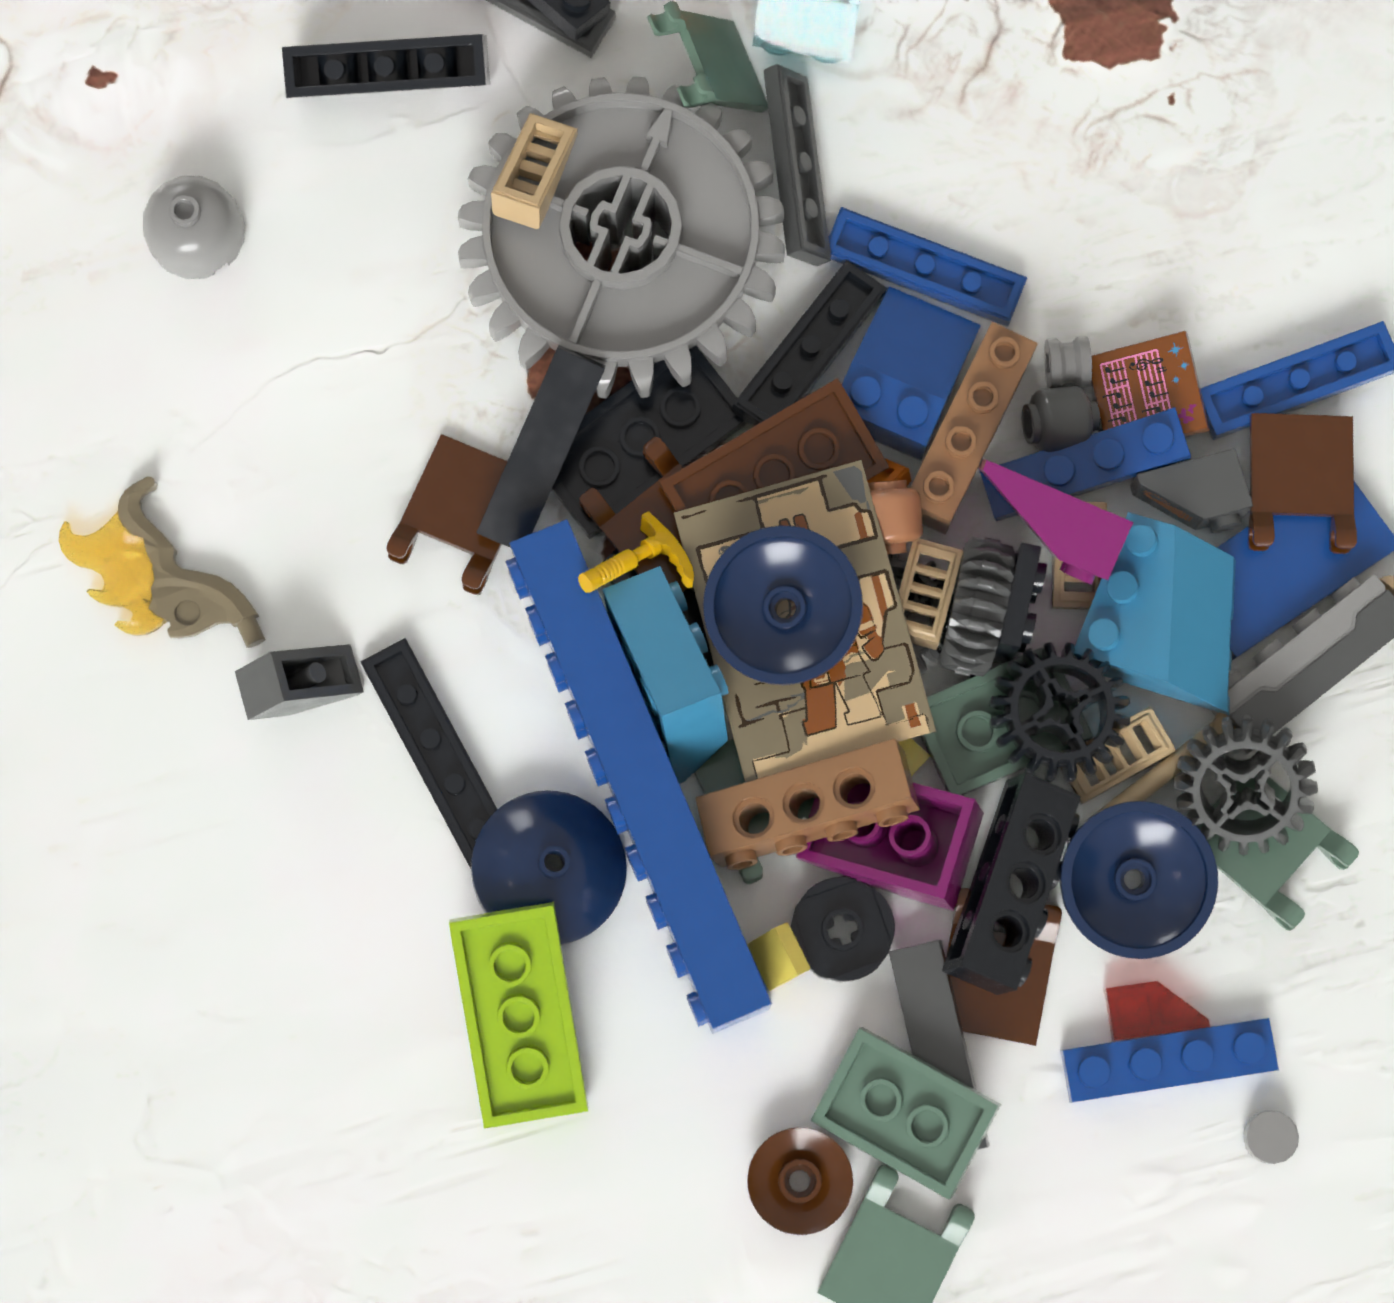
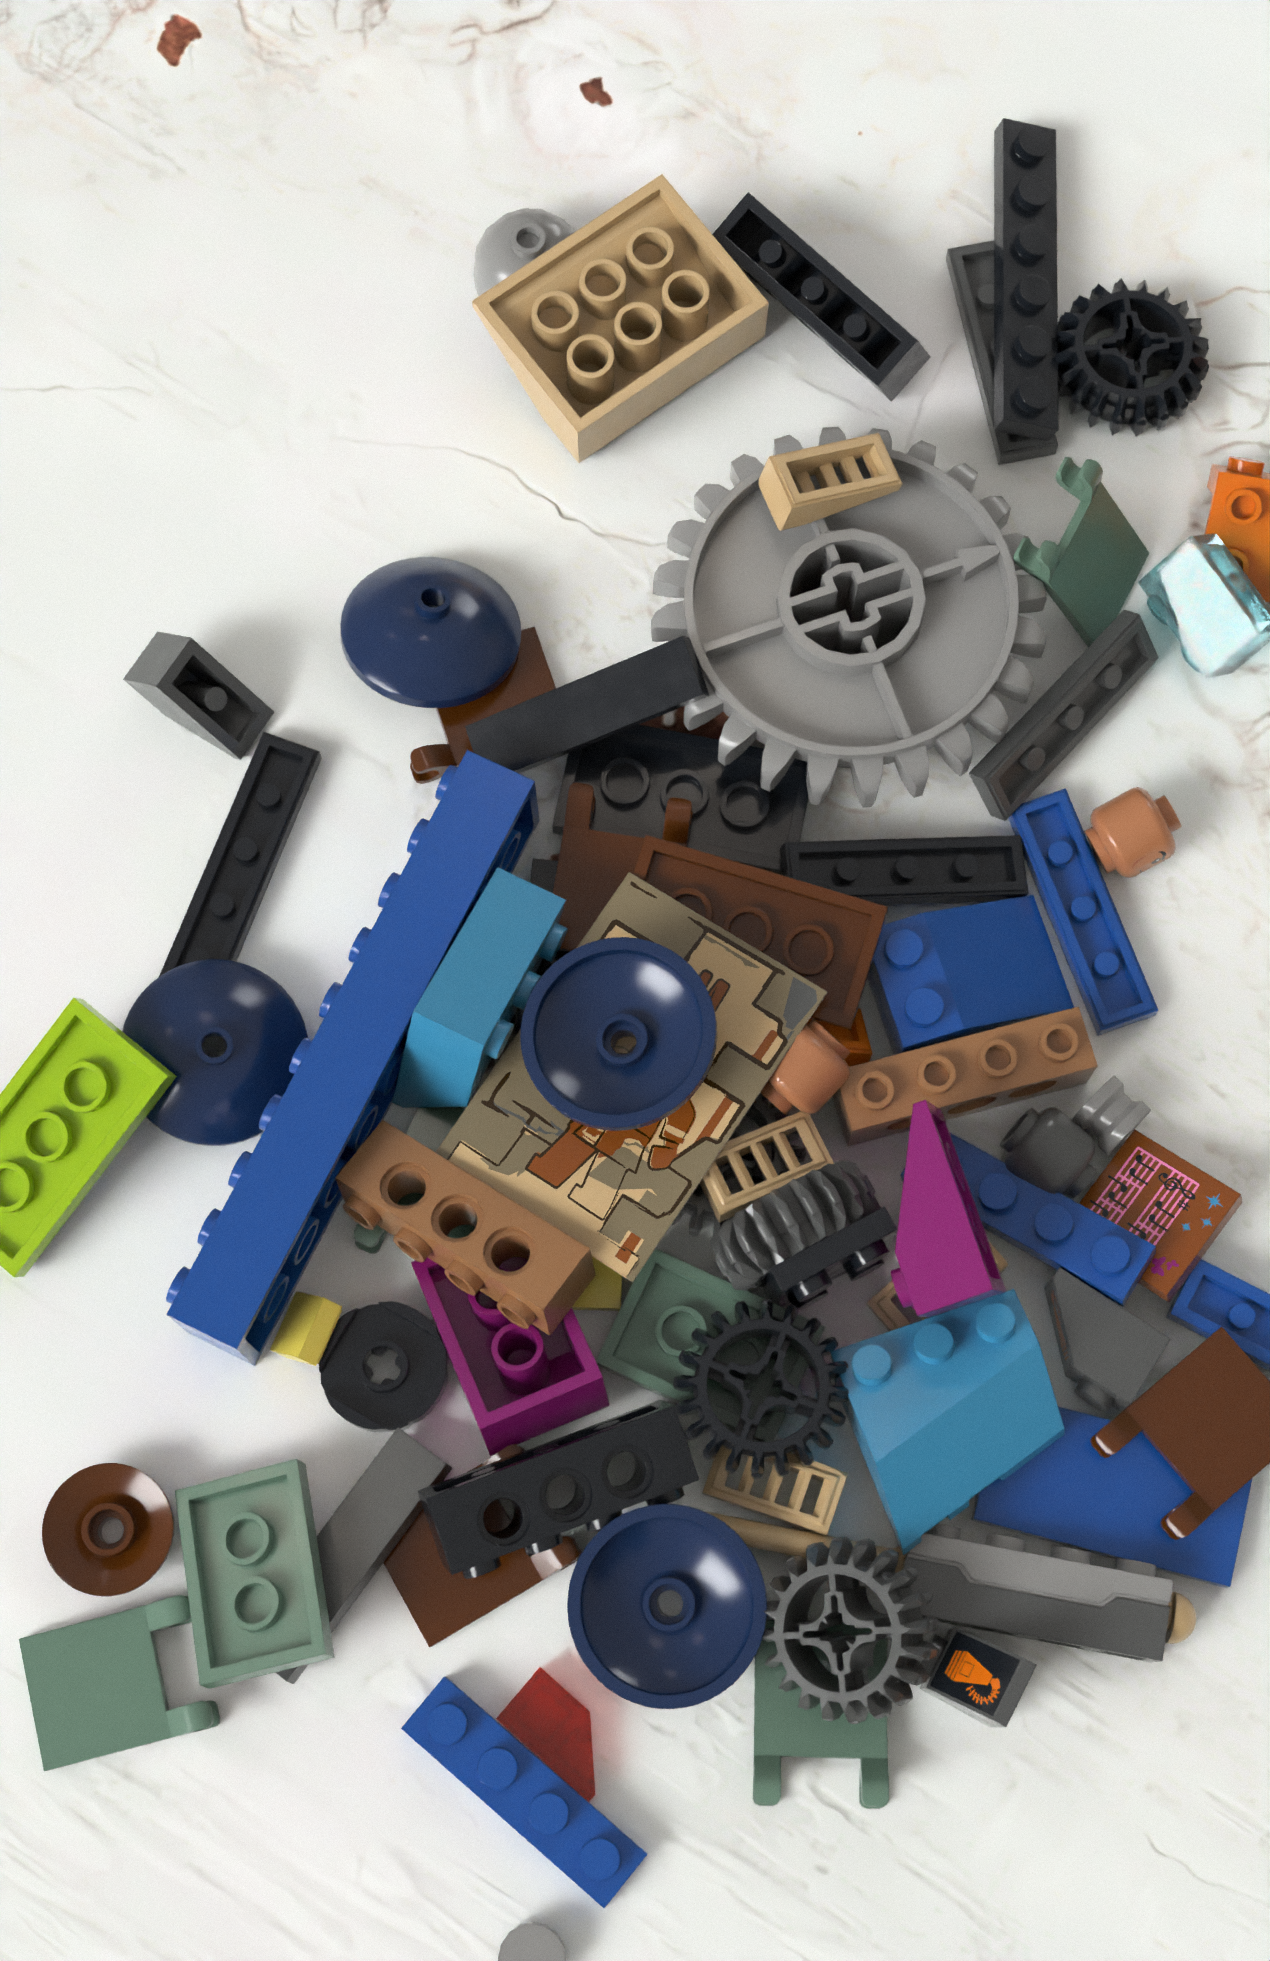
camera: 50 degrees right, 5 degrees down
piece [58,476,265,648] -> none
yellow piece [578,511,694,593] -> none
none -> dark blue dish [340,557,521,708]
none -> tan slope [472,174,769,463]
none -> slope [919,1627,1037,1727]
none -> nougat head [1084,787,1182,878]

